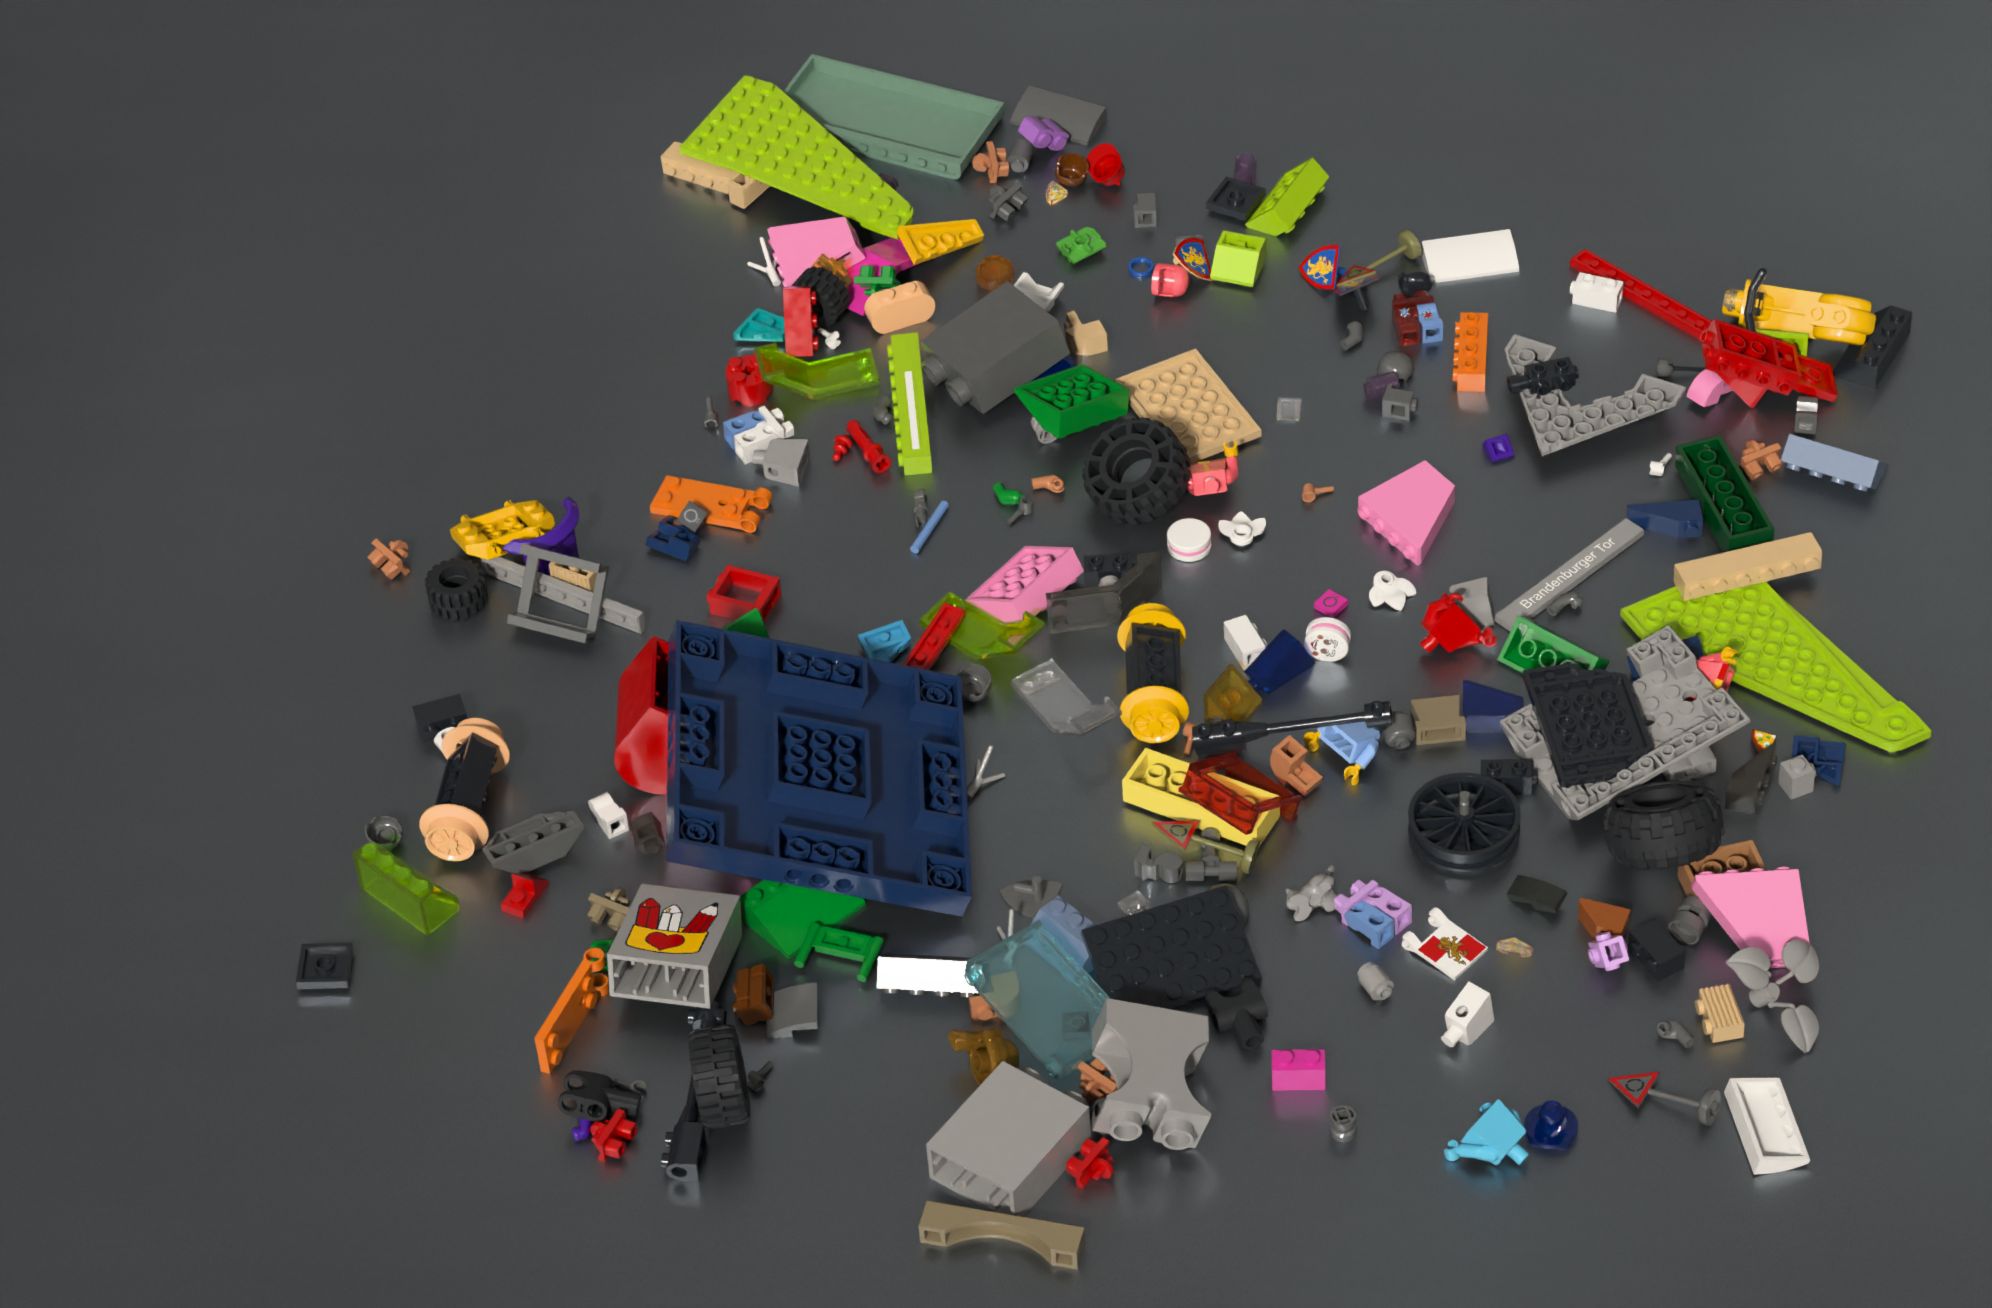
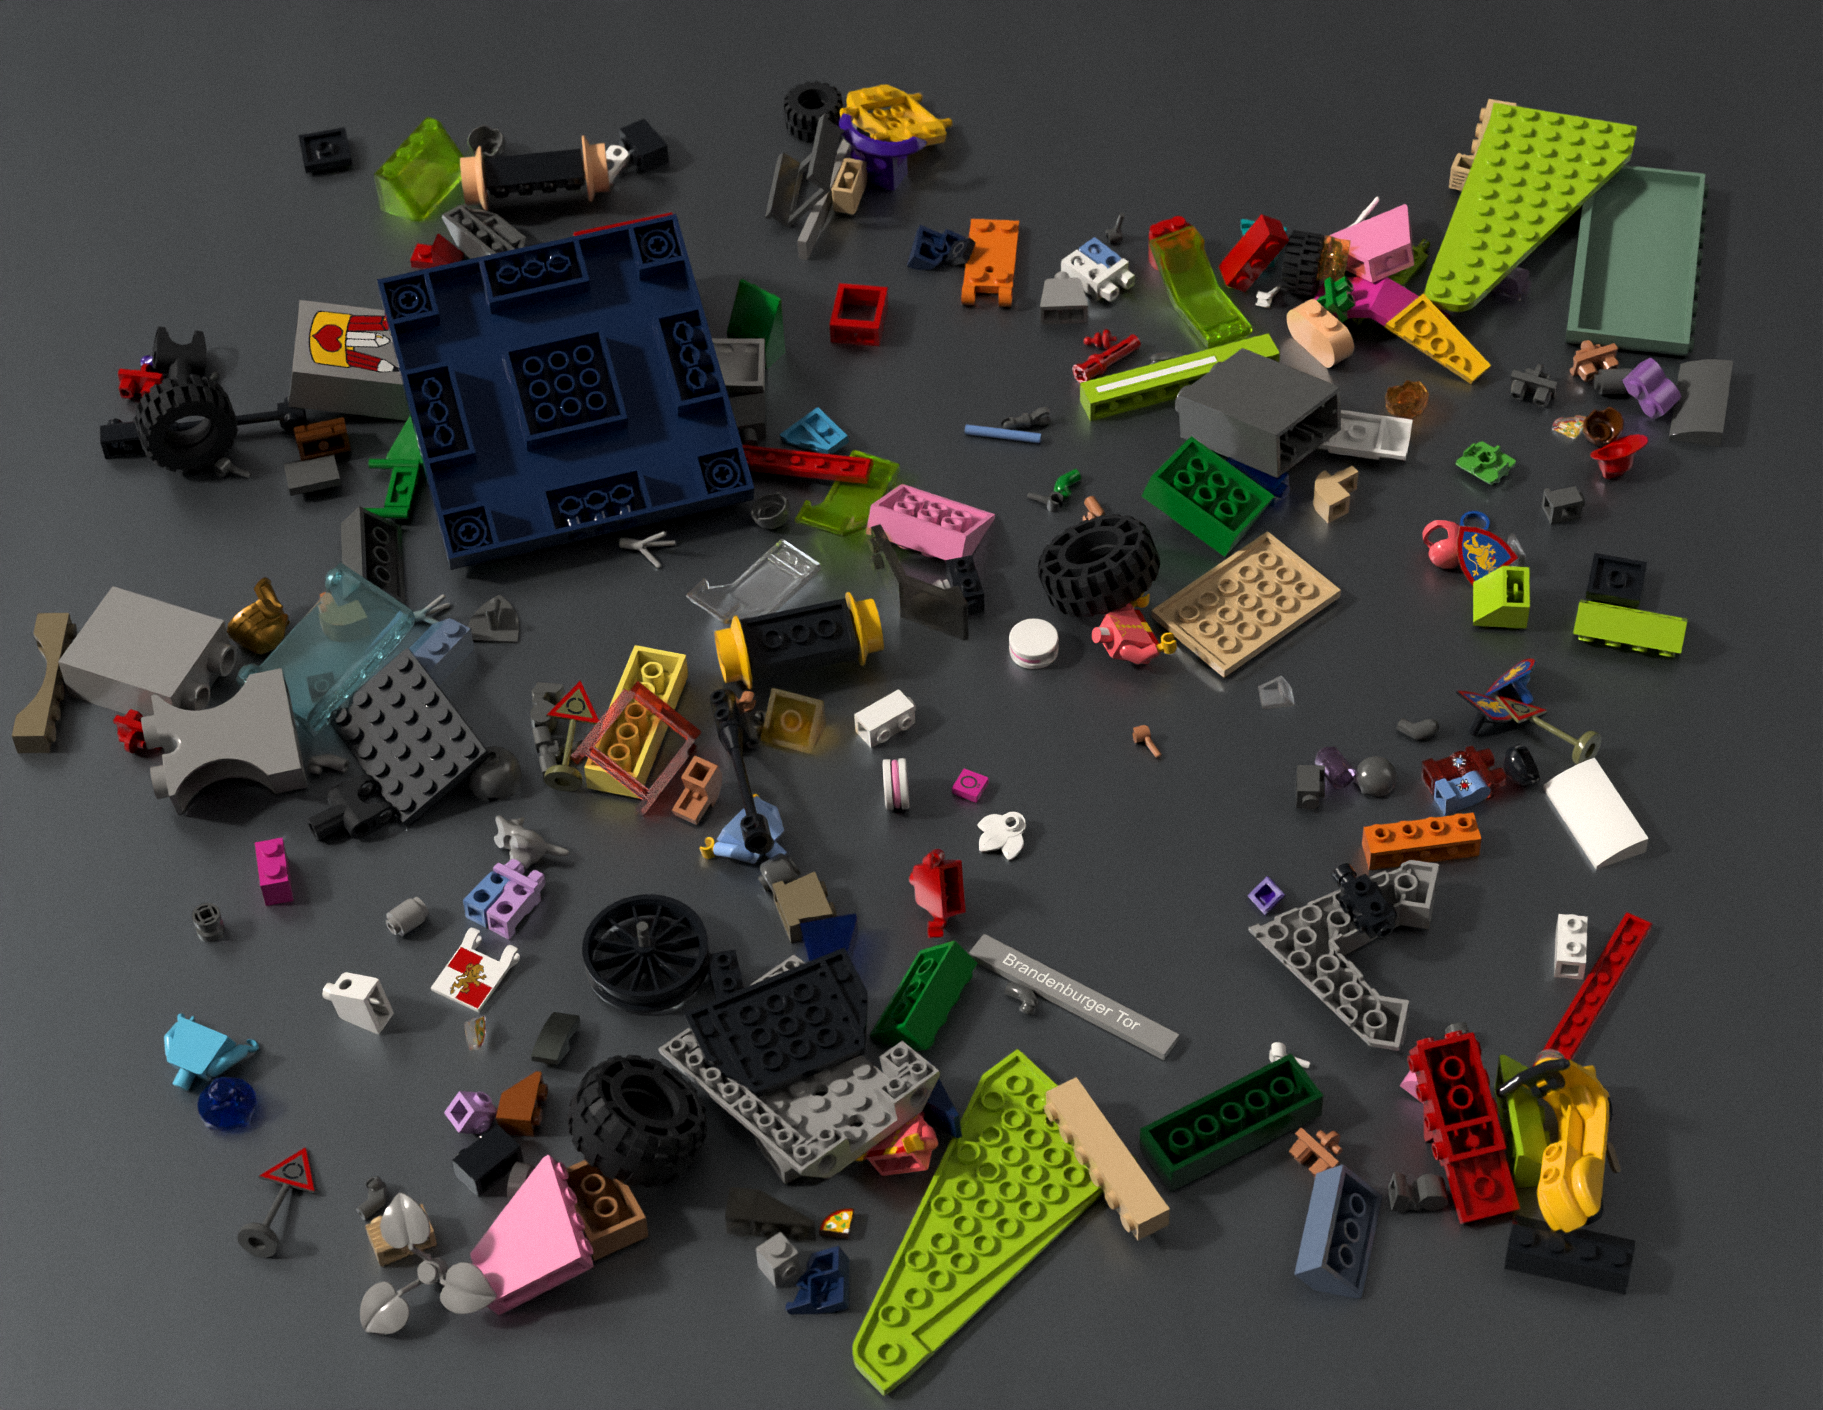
camera: 75 degrees right, 5 degrees up
nougat hips [367,538,410,580] -> none
orange hinge [535,948,609,1074] -> none
clear plate [1117,891,1153,916] -> none
white plate [1219,511,1266,546] -> none
clear purple brick [1233,153,1257,184] -> none
clear blue slope [1244,629,1315,695] -> none
bright pink slope [1357,460,1455,566] -> none
light grey torso [1449,577,1494,627] -> none
dark blue slope [1627,499,1703,538] -> none
white slope [1724,1078,1810,1175] -> none

